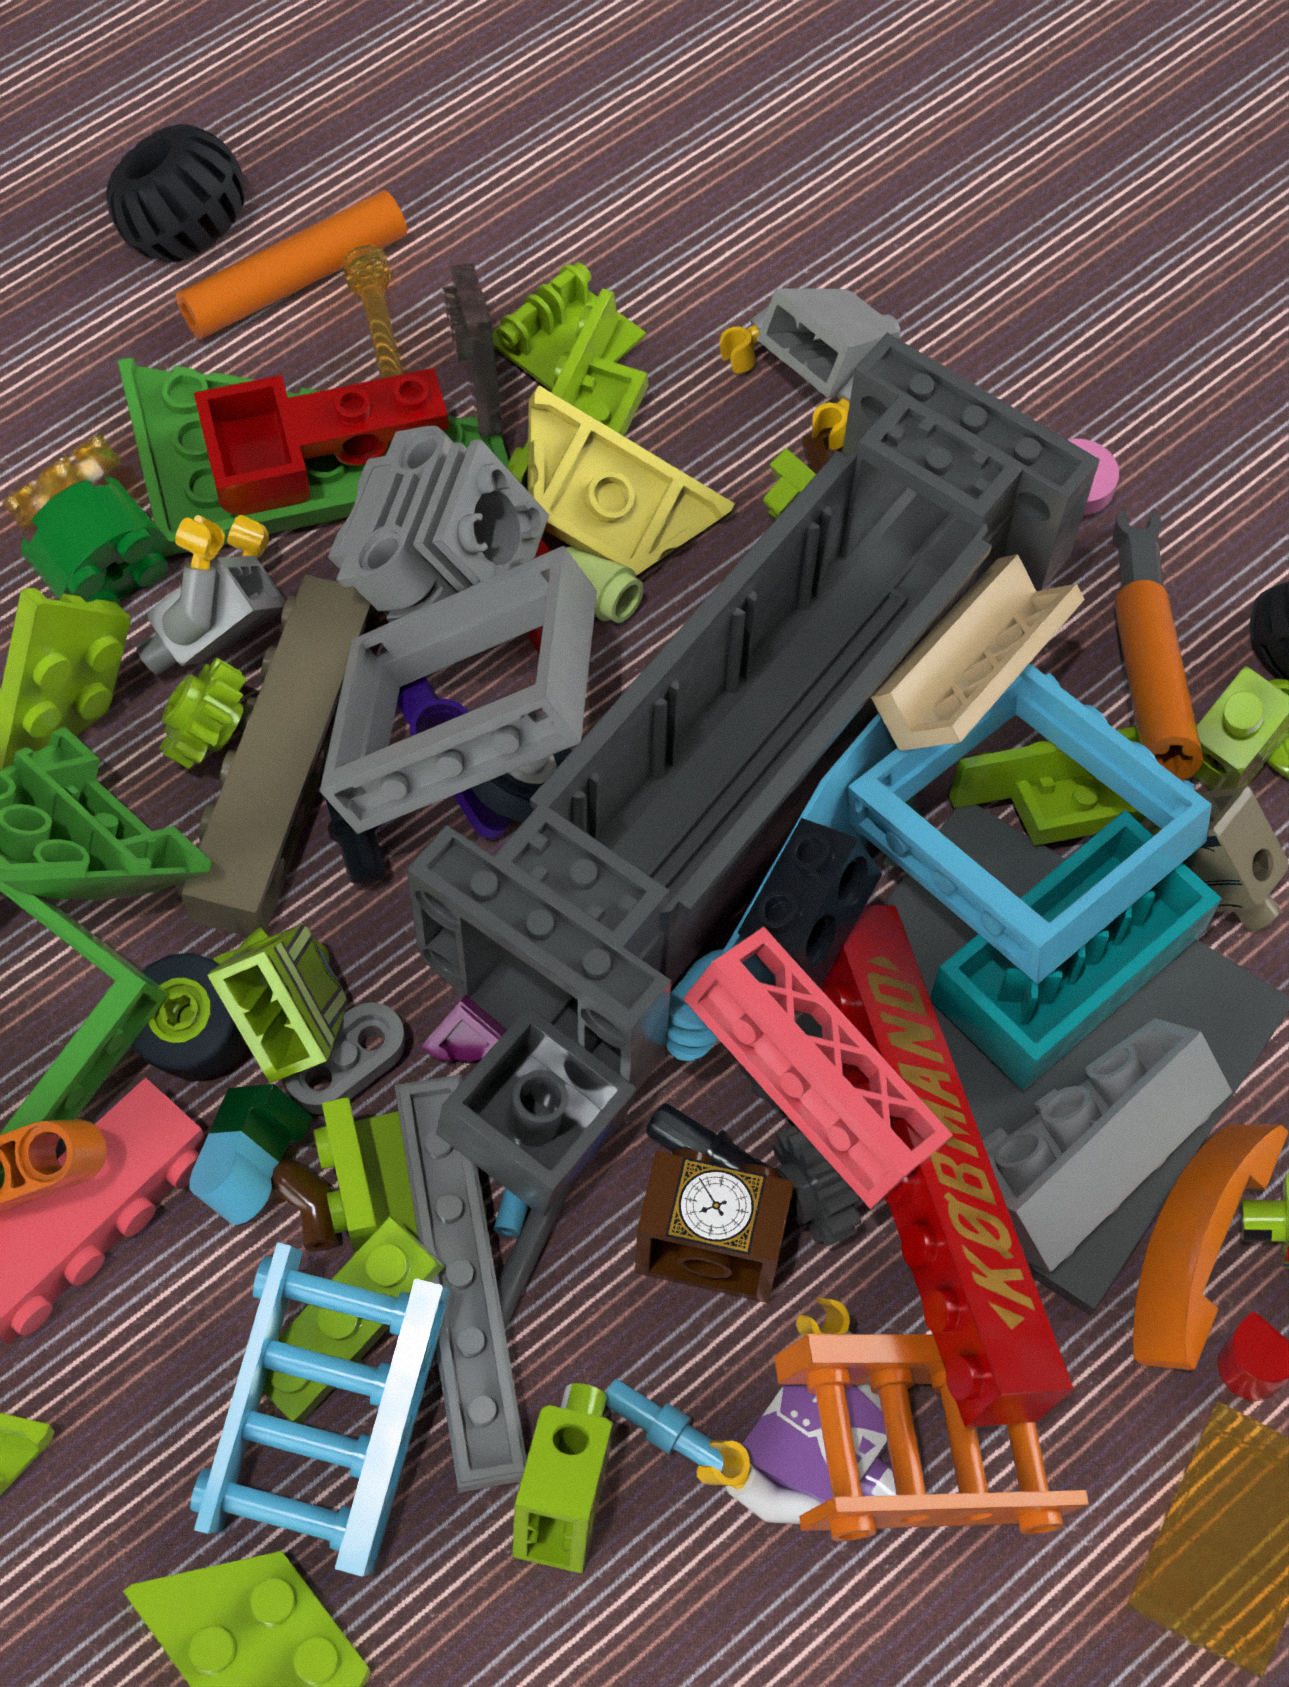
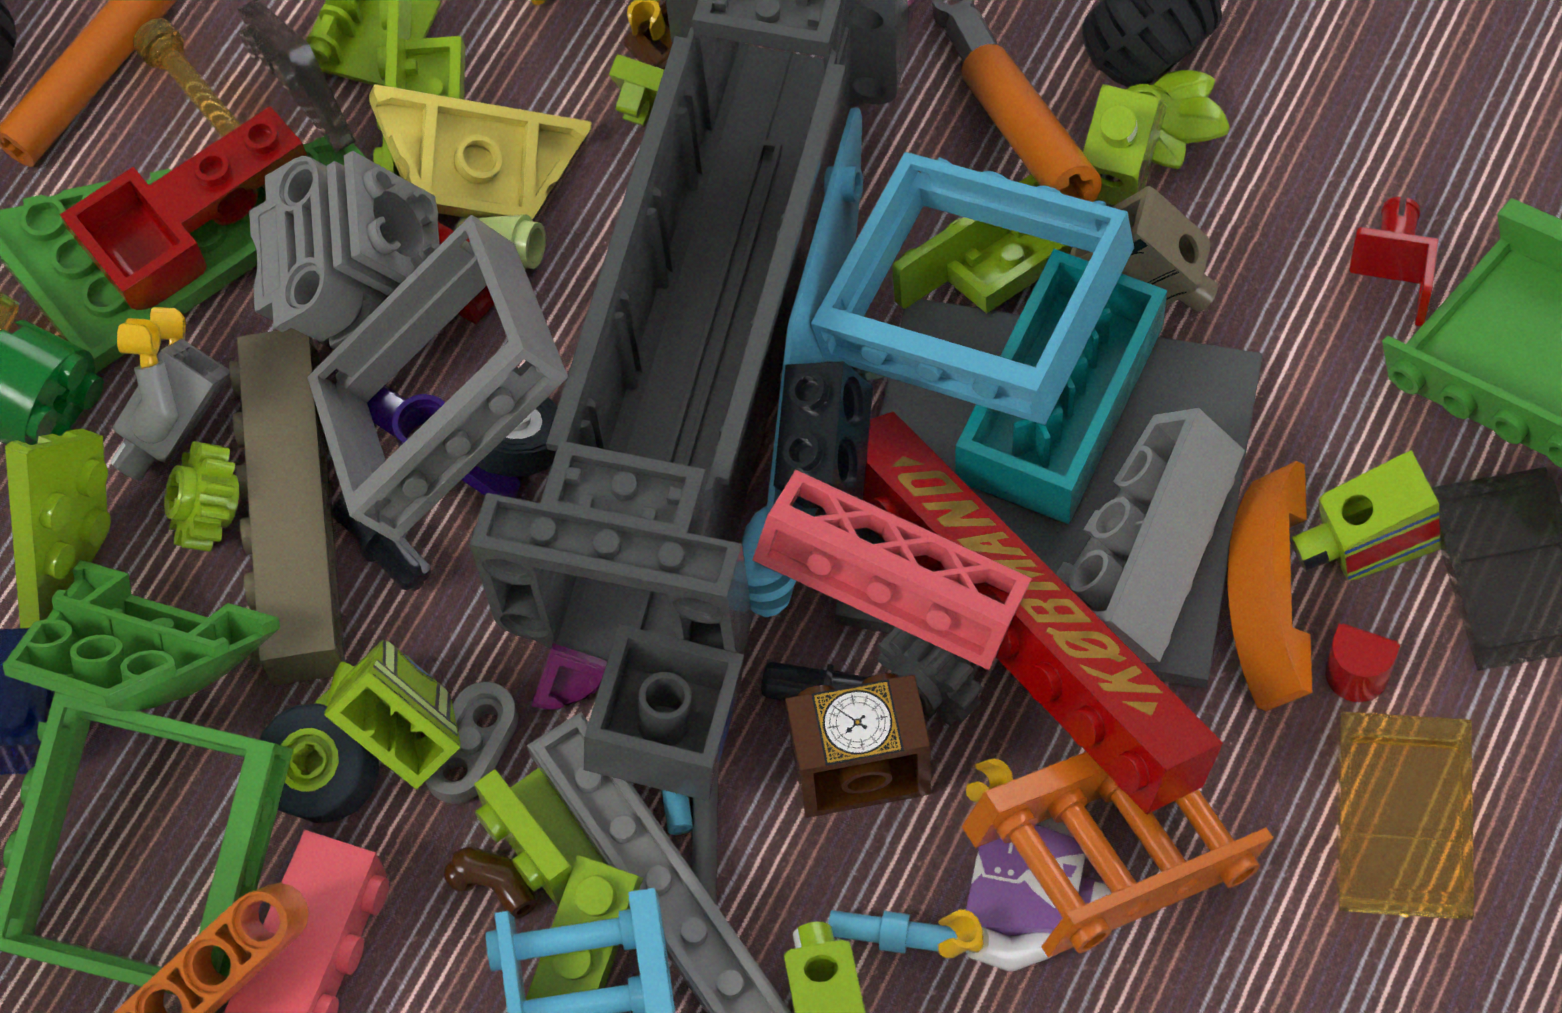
camera: 15 degrees left, 0 degrees up
leg [189,1084,313,1225] -> none
tan fence [871,554,1085,751] -> none

